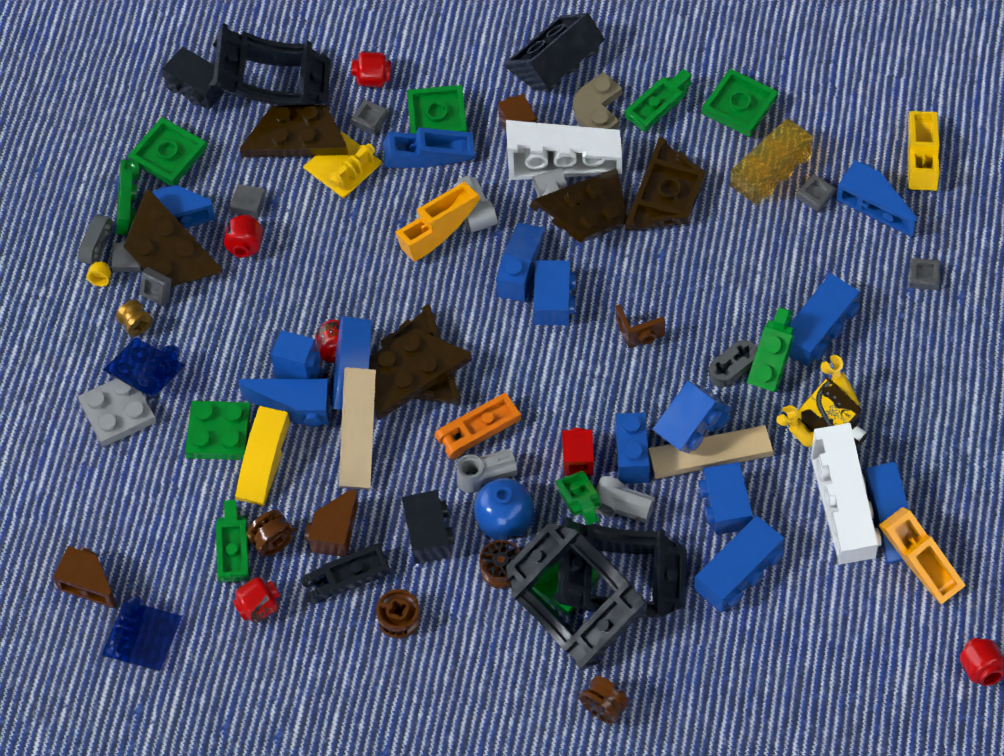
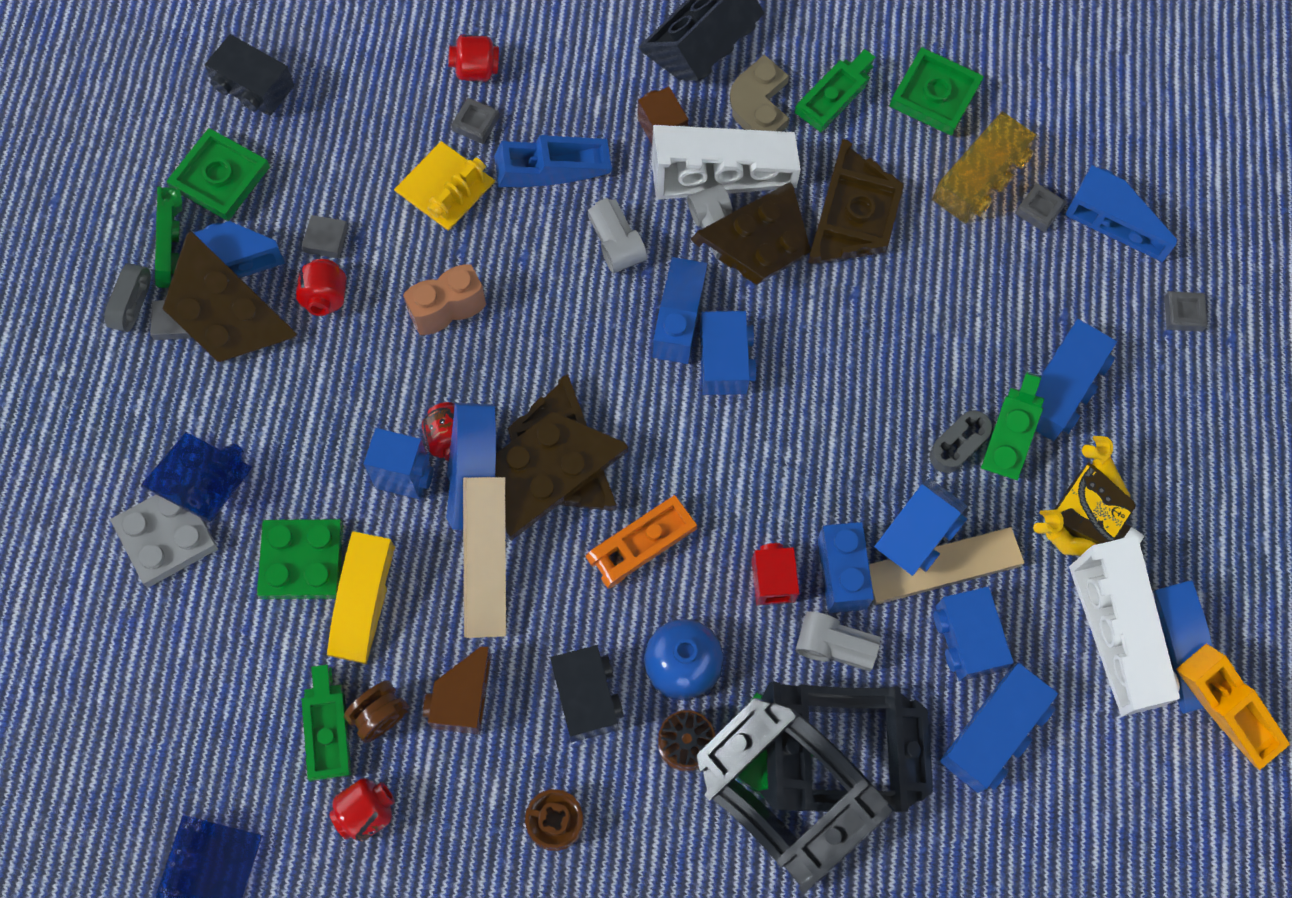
camera: 10 degrees left, 10 degrees up
reddish brown slope [53,546,116,609] -> none
yellow hinge [86,261,111,287] -> none
pearl gold wheel [116,300,153,337] -> none
flat silver tile [139,267,172,306] -> none
black wedge [208,23,331,106] -> none
blue slope [239,379,331,427] -> none
dark brown wing [240,105,348,157] -> none
black hinge [301,544,391,603] -> none
light orange slope [395,181,480,262] -> none
green plate [407,85,467,134] -> none
light grey piece [457,449,517,493] -> none
green hinge [555,471,601,525] -> none
reddish brown bracket [616,304,666,348] -> none
yellow slope [908,111,939,191] -> none
none -> nougat brick [403,264,486,335]

